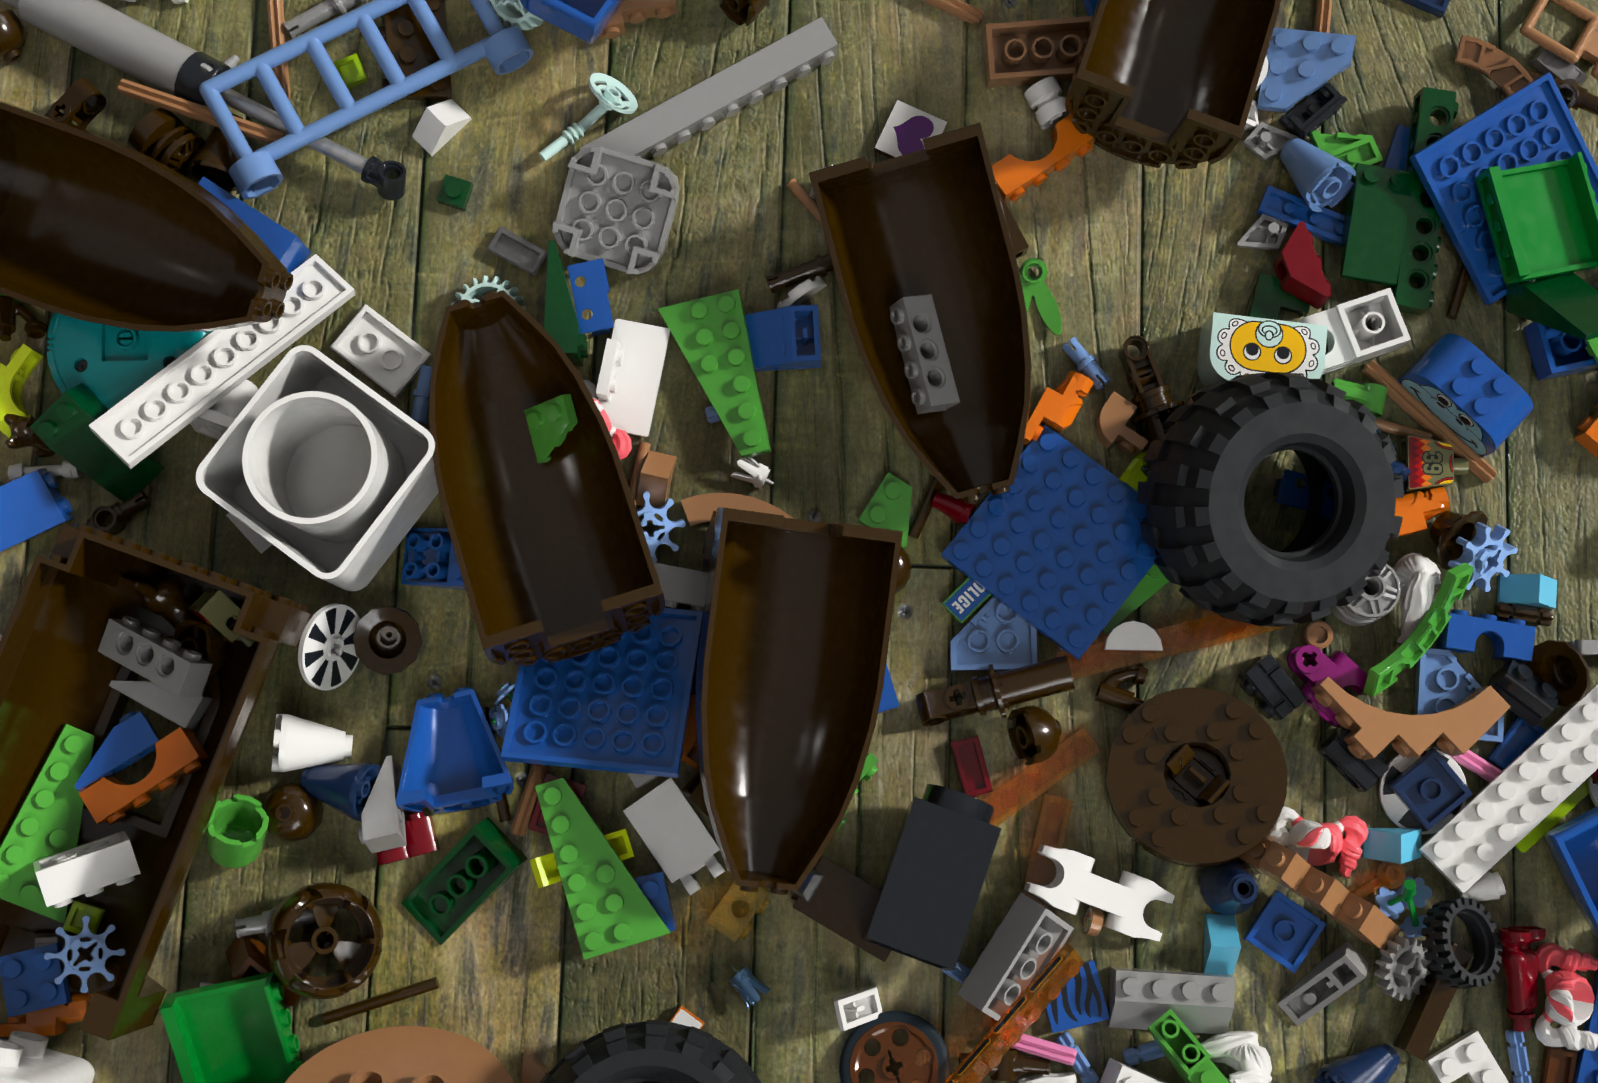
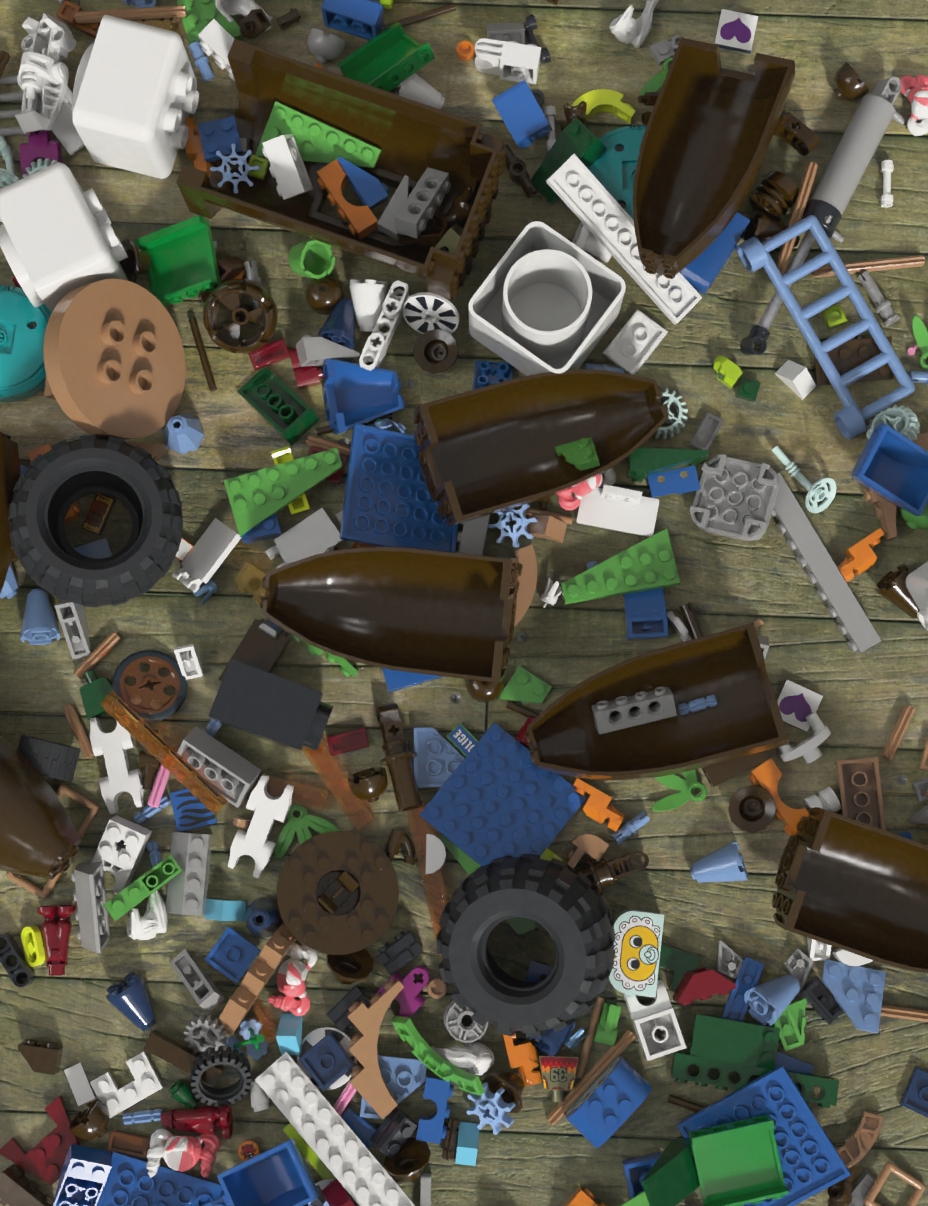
camera: 95 degrees right, 0 degrees up
none -> medium blue cone [162,413,205,455]
none -> dark green cone [169,1079,199,1109]
none -> white tile [172,518,242,593]
none -> tile [238,1139,259,1161]
none -> dark red tile [248,338,290,371]
none -> bright green plant [275,804,340,859]
none -> dark brown hat [326,949,373,985]
none -> white piece [359,280,409,371]
none -> medium blue axle [678,695,717,715]
none -> medium blue cone [690,841,748,883]
none -> lime rock [713,355,743,389]
none -> dark brown hat [728,785,777,833]
none -> white connector [777,712,831,764]
none -> orange plate [837,528,884,583]

